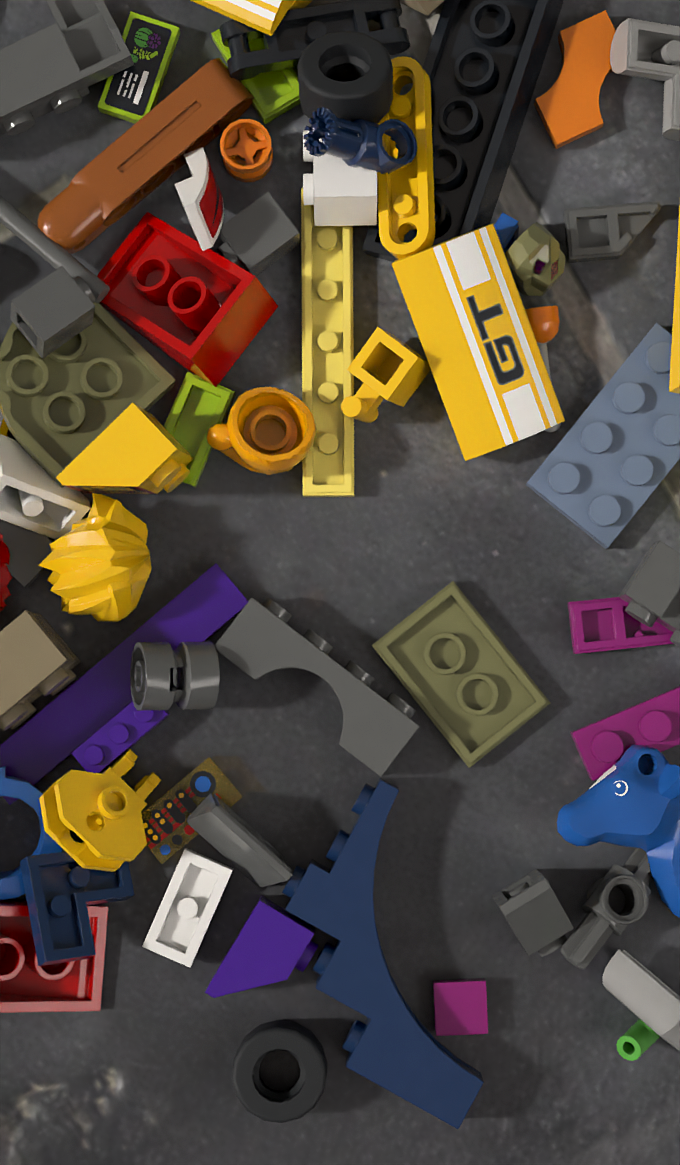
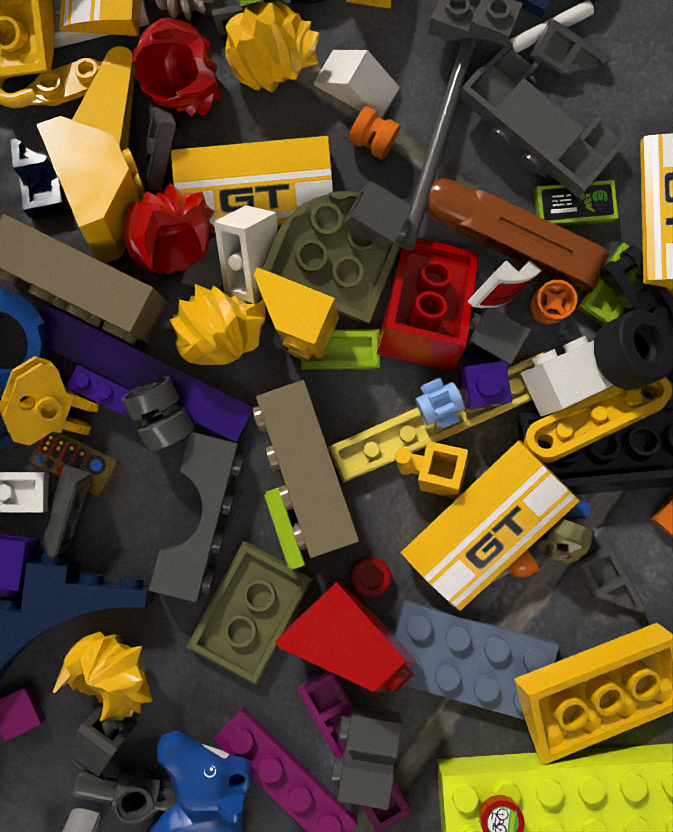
camera: 65 degrees right, 0 degrees up
light orange piece [207,387,317,475] -> none
dark blue connector [303,107,417,174] -> none
none -> yellow hair [53,631,153,723]
none -> dark tan brick [252,380,359,558]
none -> lime tile [264,487,306,570]
none -> red slope [274,582,418,693]
none -> red tile [352,556,392,598]
none -> light blue gear [415,378,465,430]
none -> dark purple brick [458,361,512,411]

